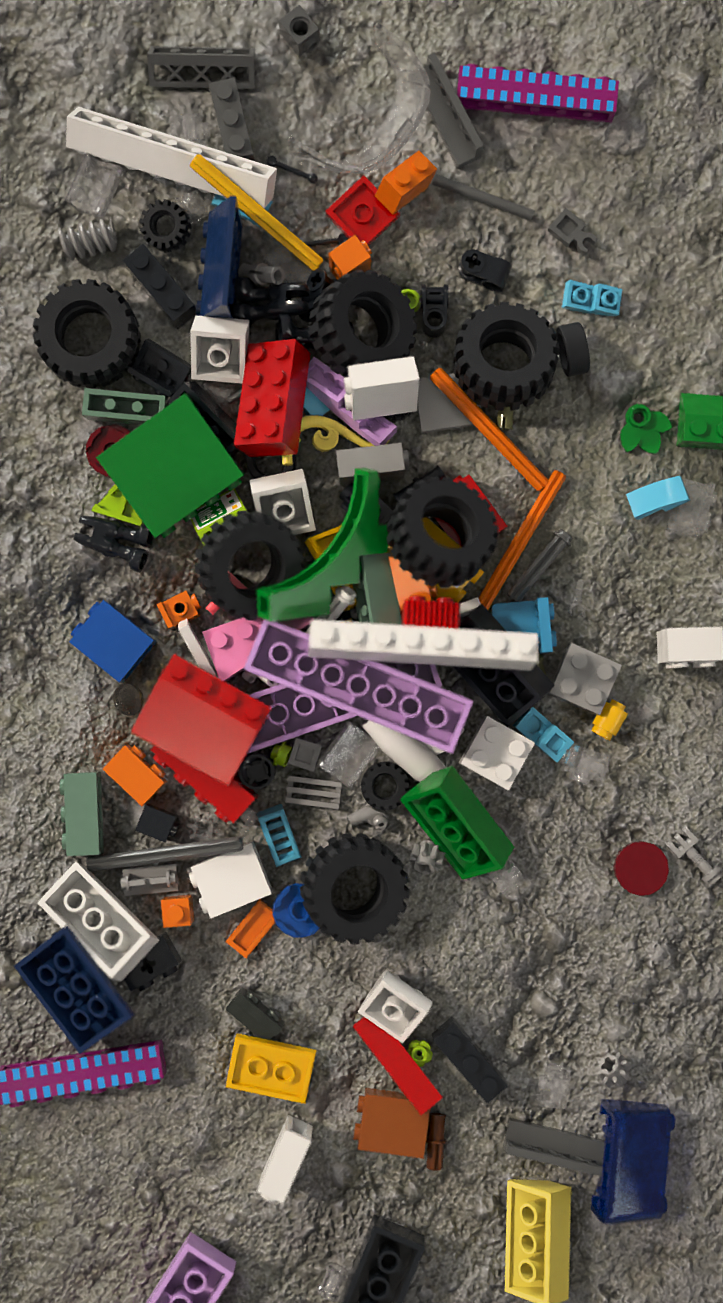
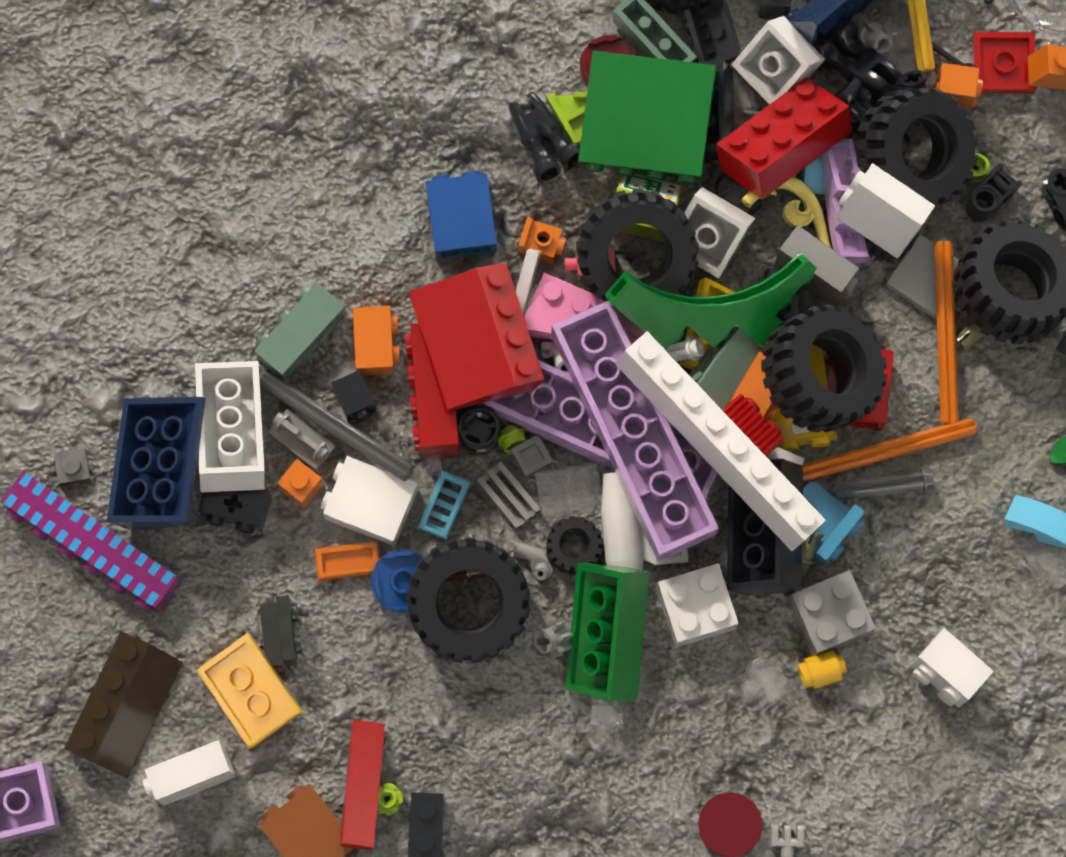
camera: 40 degrees right, 10 degrees down
clear smoke hat [113,683,144,716] -> none
white brick [358,970,432,1043] -> none
medium azure slope [512,707,574,762] -> none
none -> flat silver plate [54,448,91,486]
none -> dark brown slope [64,631,183,779]

